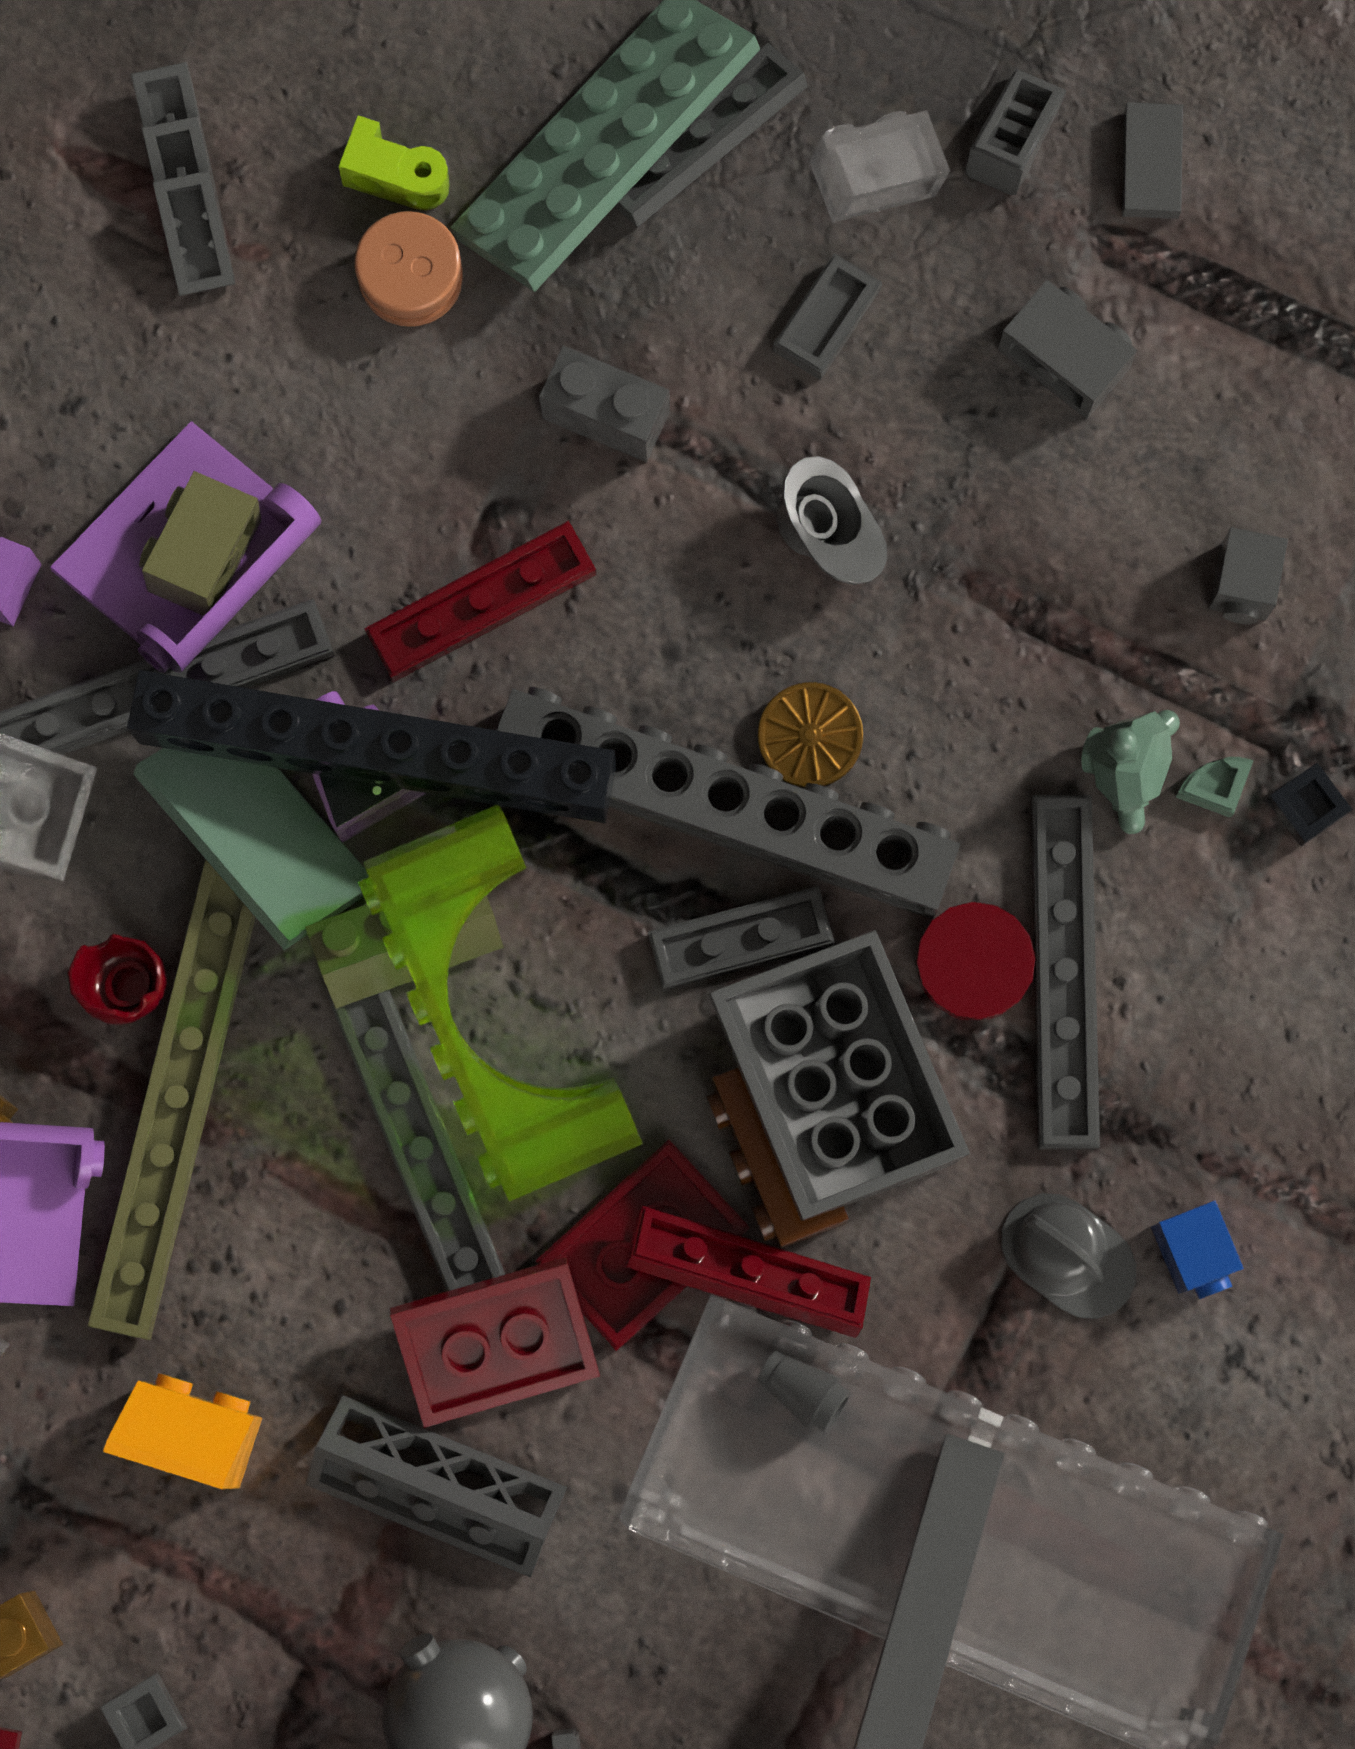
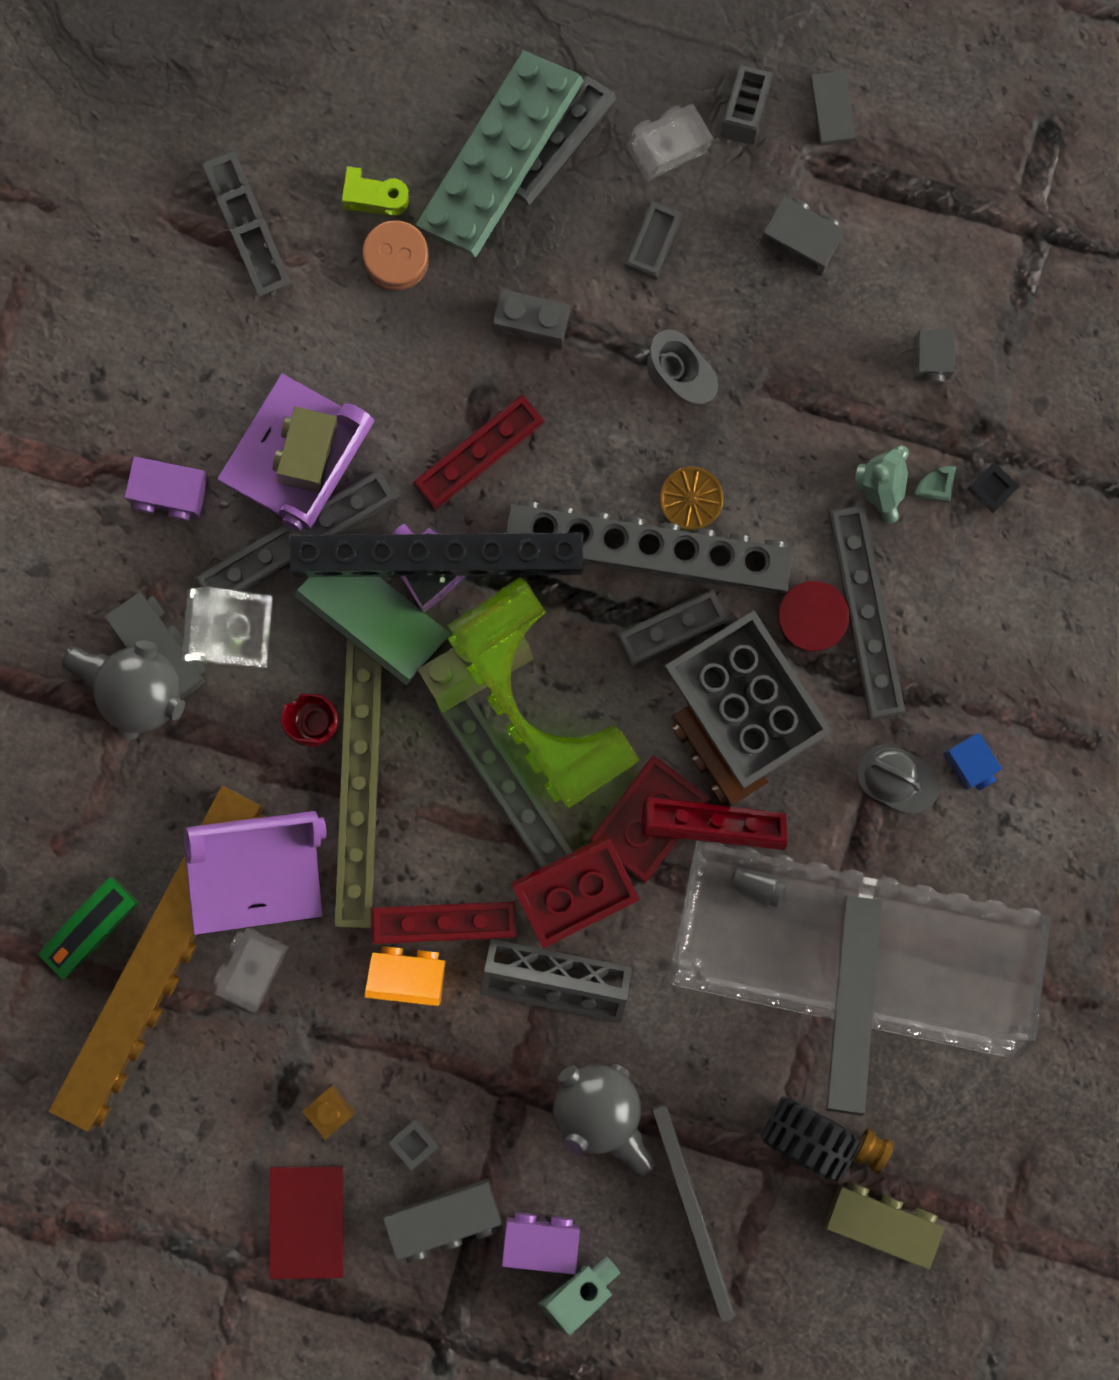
camera: 20 degrees left, 5 degrees up
none -> dark red tile [370,901,516,944]

